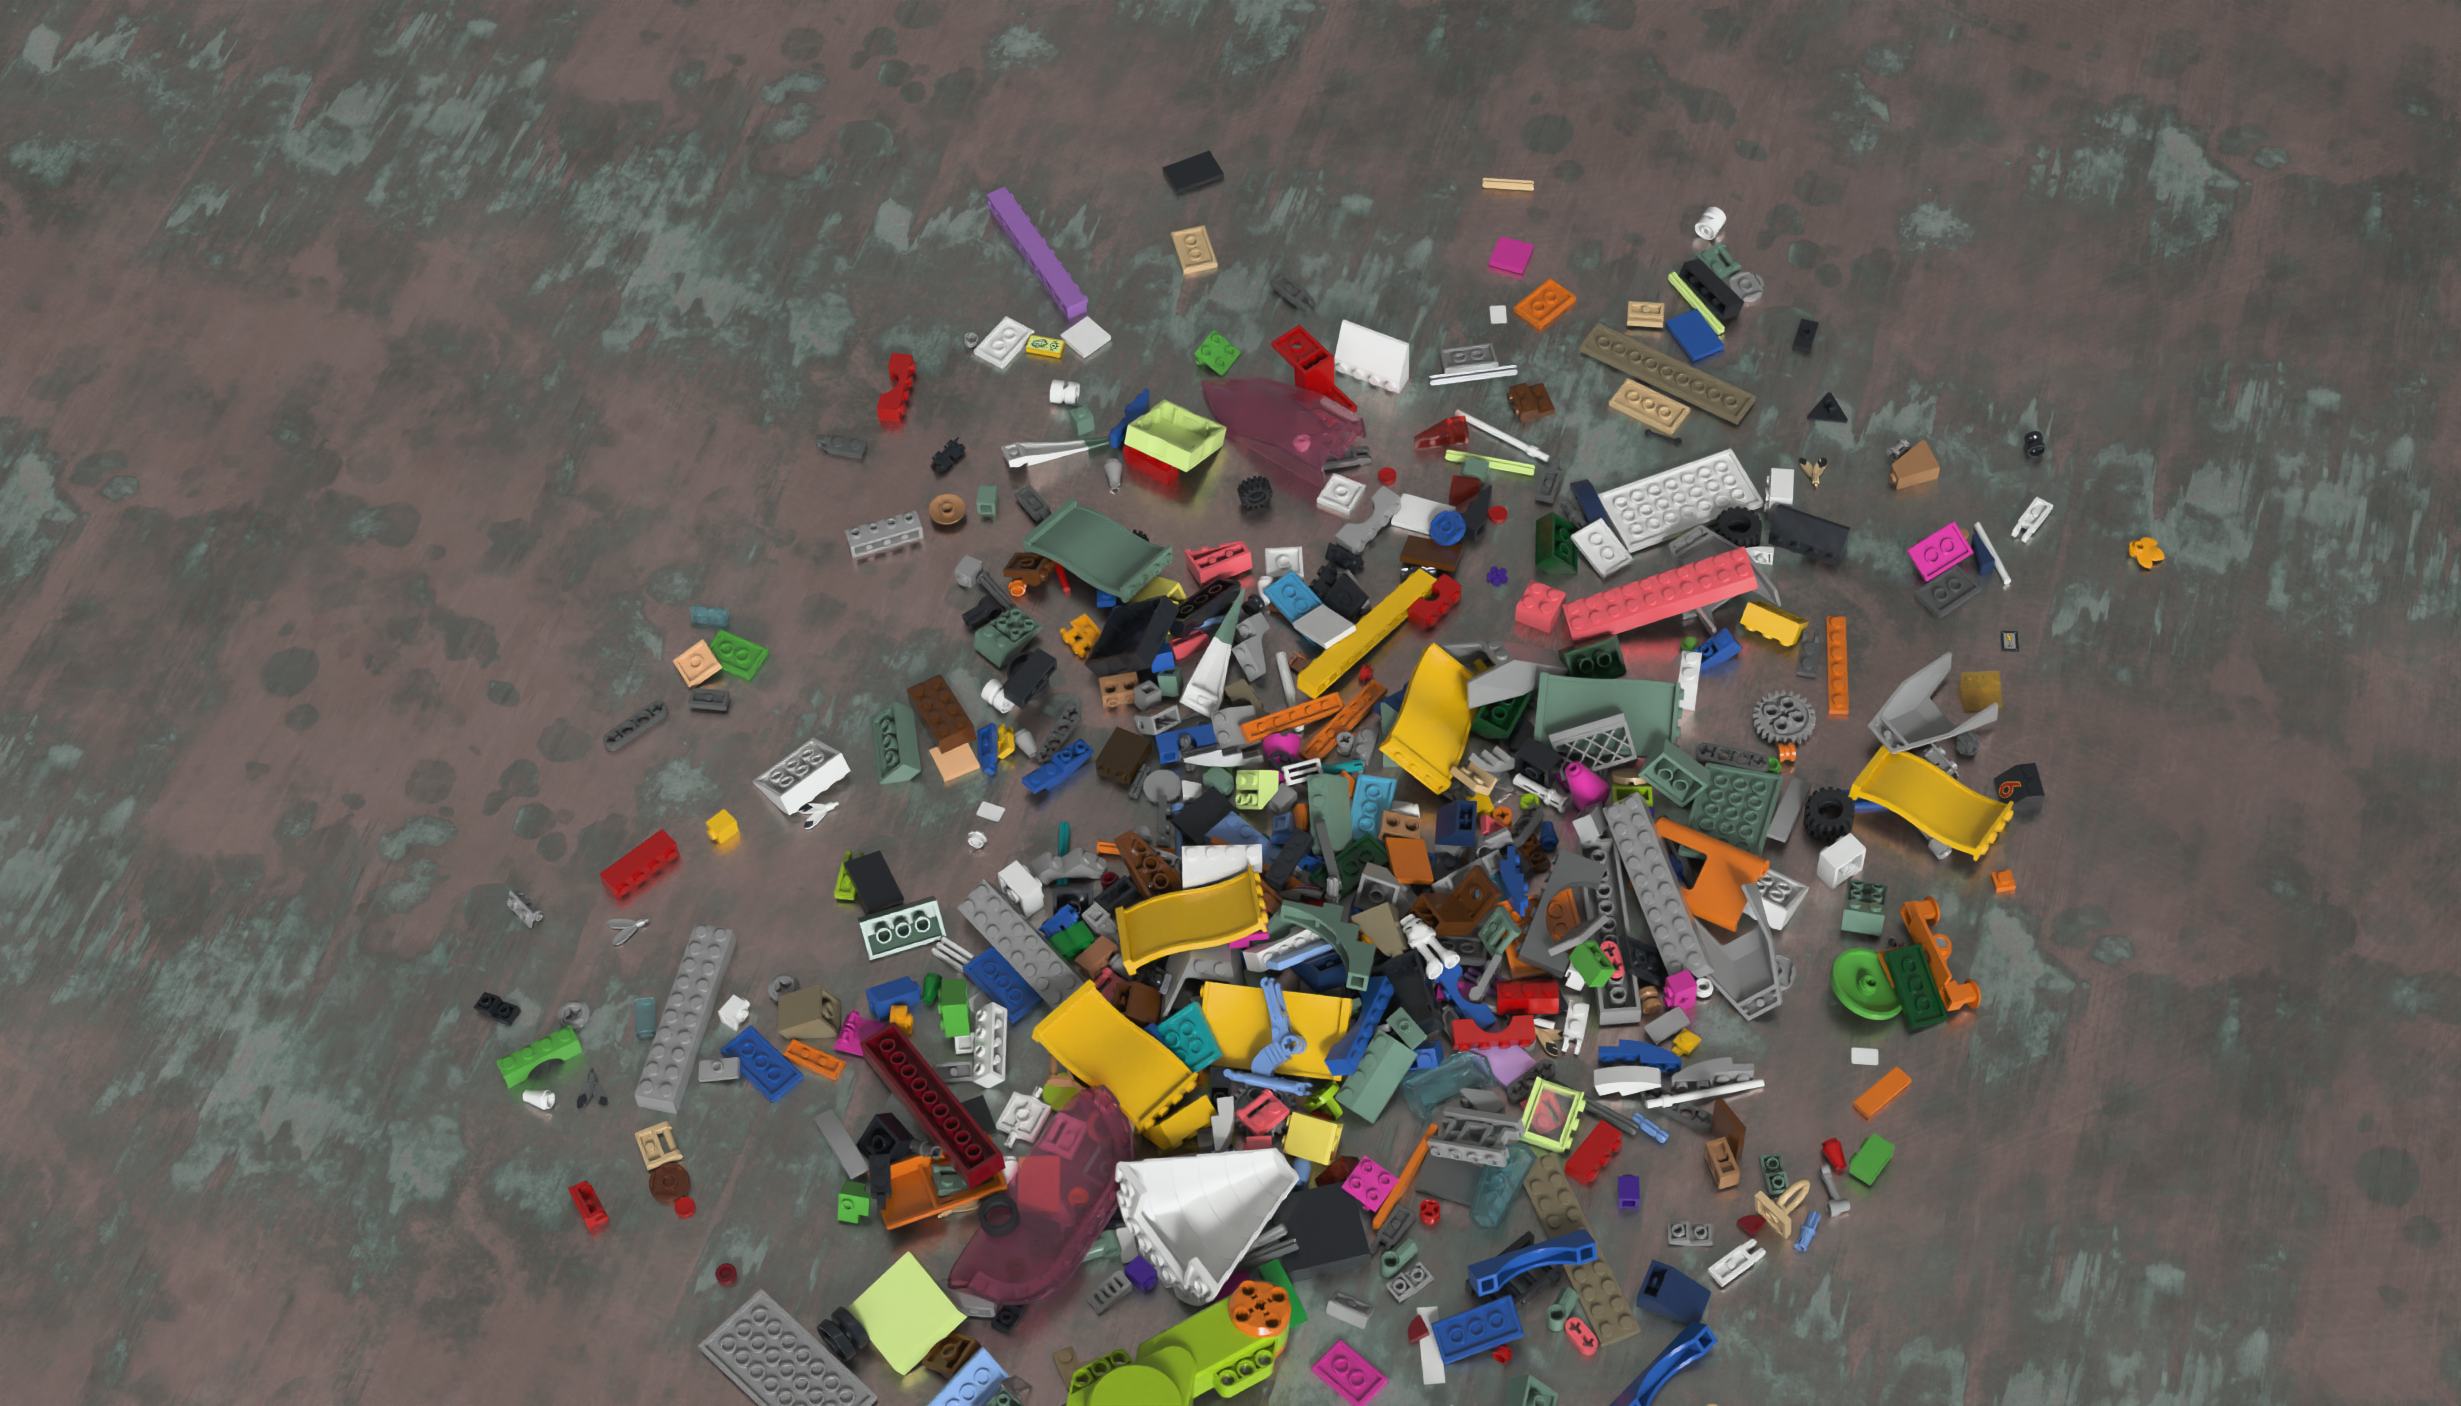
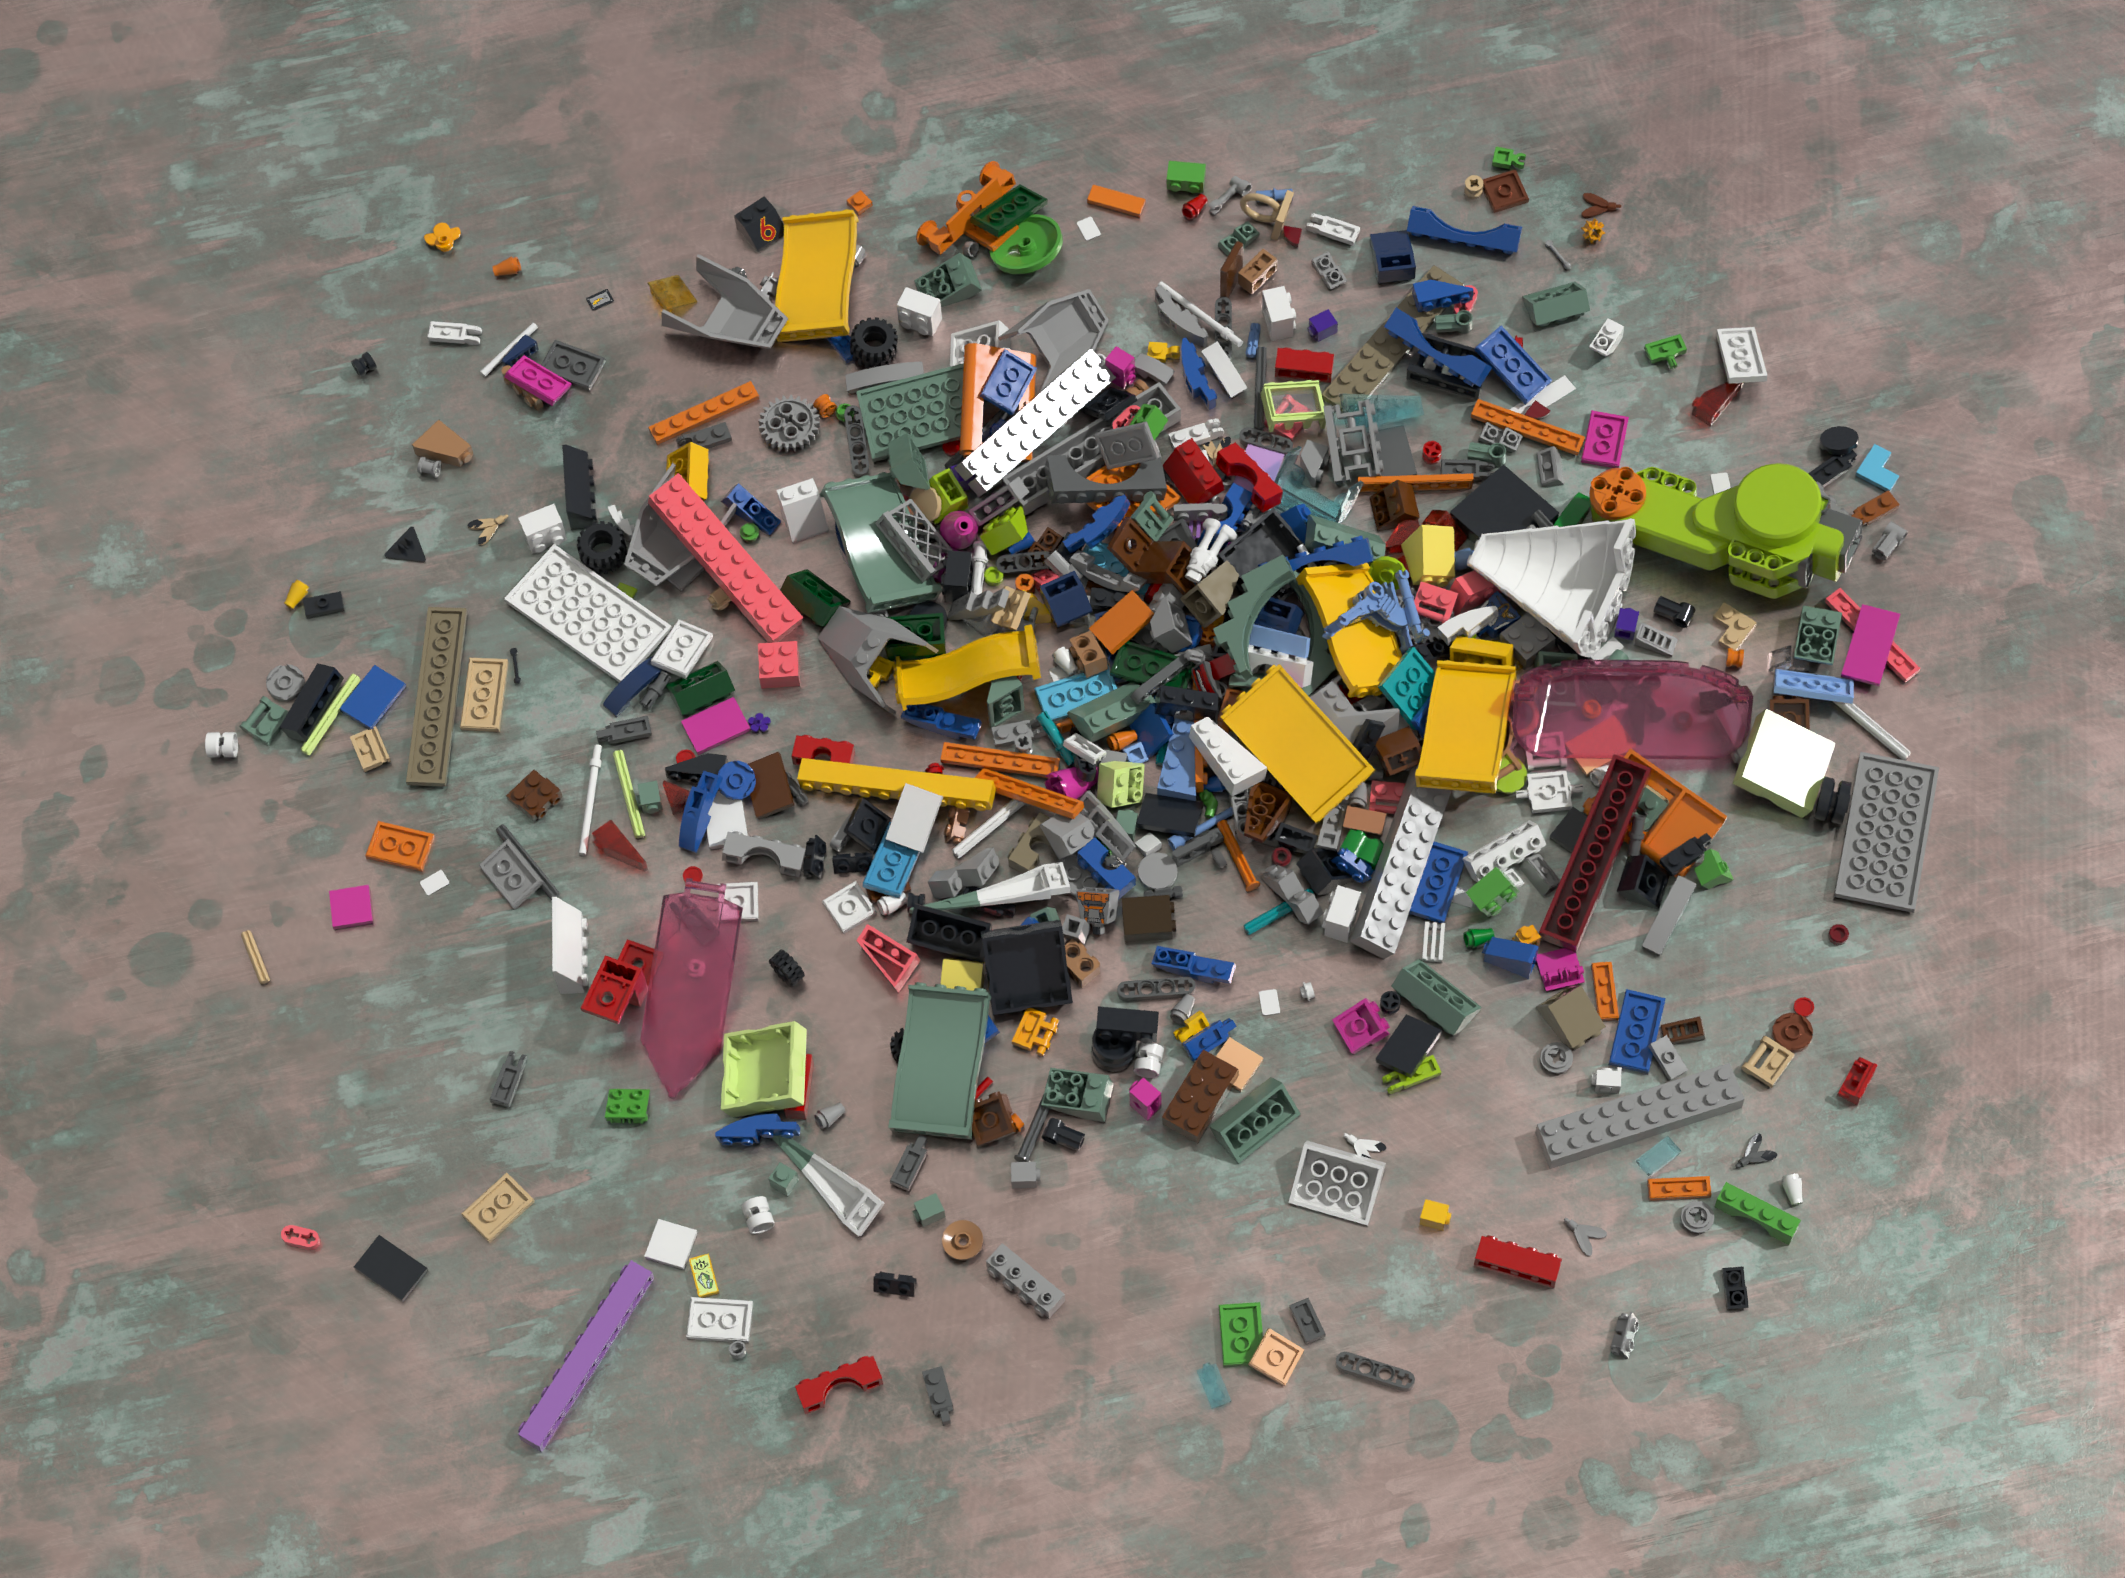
camera: 120 degrees left, 10 degrees up
black tyre [978,1195,1020,1237] -> none
dark pink hinge [1341,1155,1399,1212] -> none
sand green plate [1386,1007,1428,1051] -> none
none -> coral beam [281,1225,321,1250]
none -> yellow cone [284,580,309,609]
none -> orange cone [492,256,521,277]
none -> blue slope [679,771,723,853]
none -> dark pink tile [681,697,751,755]
none -> lime slope [979,506,1028,555]
none -> tile [980,349,1037,415]
none -> dark pink brick [1129,1077,1162,1121]
none -> white brick [1262,286,1296,342]
none -> dark pink plate [1332,998,1390,1054]
none -> reddish brown slope [1369,480,1420,531]
none -> black wheel [1380,991,1401,1016]
none -> clear red slope [1385,519,1420,556]
none -> blue slope [1412,280,1474,312]
none -> orange plate [1471,399,1585,456]
none -> orange tile [1647,1176,1712,1201]
none -> black piece [1653,596,1696,628]
none -> reddish brown slope [1661,1016,1706,1044]
none -> orange wheel [1726,648,1744,669]

